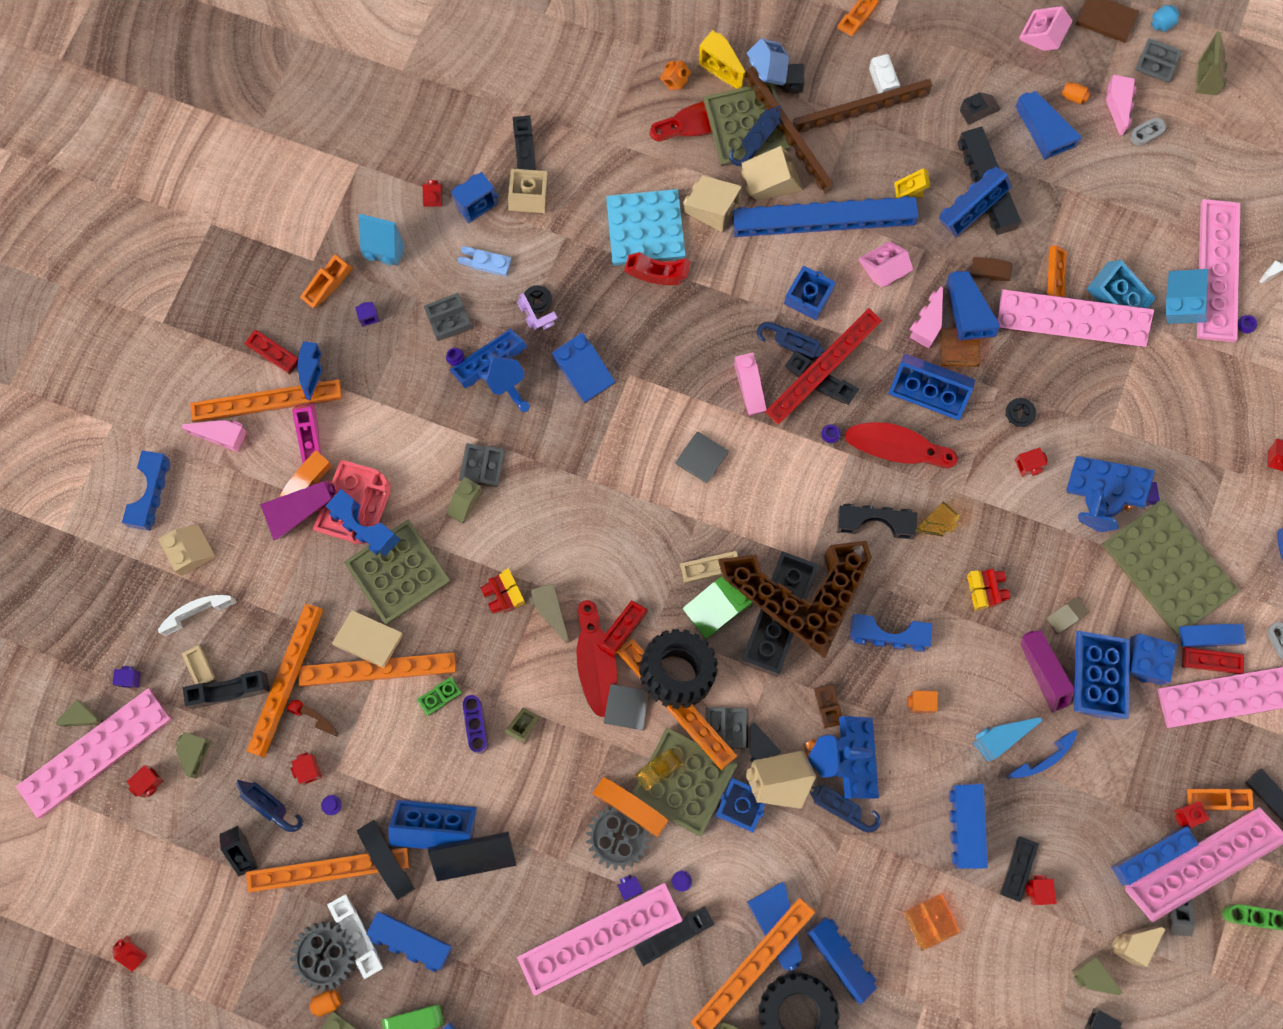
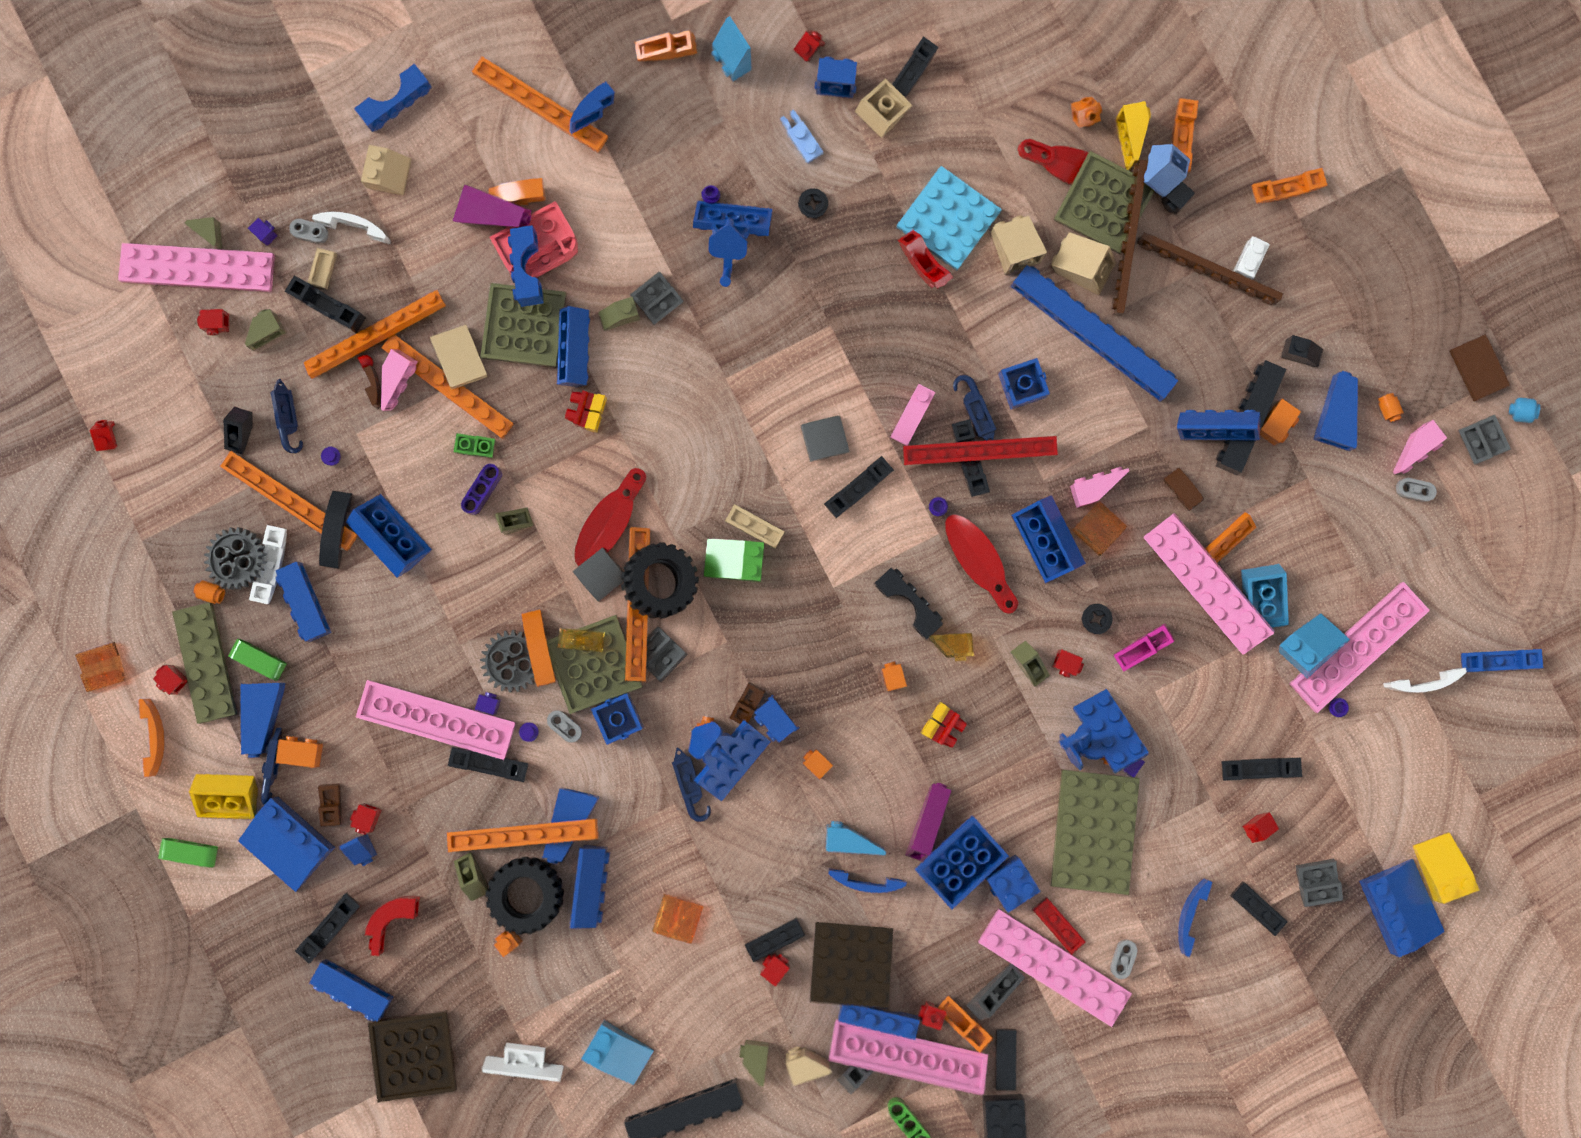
camera: 35 degrees right, 10 degrees up
bright pink slope [181,420,247,452] -> none
red tile [244,329,299,375] -> none
red brick [291,752,322,785] -> none
dark pink slope [292,403,321,464] -> none
dark purple plate [355,302,380,327] -> none
dark grey slope [424,293,472,341] -> none
black tile [428,832,517,882] -> none
lavender bracket [517,293,557,331] -> none
dark tan slope [529,584,569,643] -> none
blue slope [552,332,615,403] -> none
red tile [598,600,648,656] -> none
reddish brown wedge [718,541,872,659] -> none
dark blue plate [729,105,781,166] -> none
black brick [741,551,819,677] -> none
tan slope [746,751,816,809] -> none
black slope [749,722,781,763] -> none
blue arch [849,614,933,652] -> none
bright pink slope [858,241,913,287] -> none
yellow slope [894,168,930,198] -> none
blue slope [946,271,1000,340] -> none
blue slope [949,784,988,869] -> none
bright pink slope [1019,6,1072,51] -> none
dark tan slope [1046,597,1090,635] -> none
blue slope [1179,624,1246,647] -> none
olive slope [1196,32,1228,95] -> none
none -> light grey plate [289,219,329,244]
none -> bright pink slope [381,349,418,411]
none -> light grey plate [547,711,582,742]
none -> blue brick [557,306,590,388]
none -> blue brick [754,695,800,743]
none -> dark brown plate [810,922,893,1009]
none -> black slope [824,456,894,518]
none -> orange brick [881,661,907,691]
none -> dark grey slope [966,963,1025,1020]
none -> olive slope [1011,641,1050,687]
none -> dark pink slope [1113,623,1175,672]
none -> orange slope [1172,98,1198,172]
none -> black slope [1221,757,1302,781]
none -> orange brick [1260,399,1301,445]

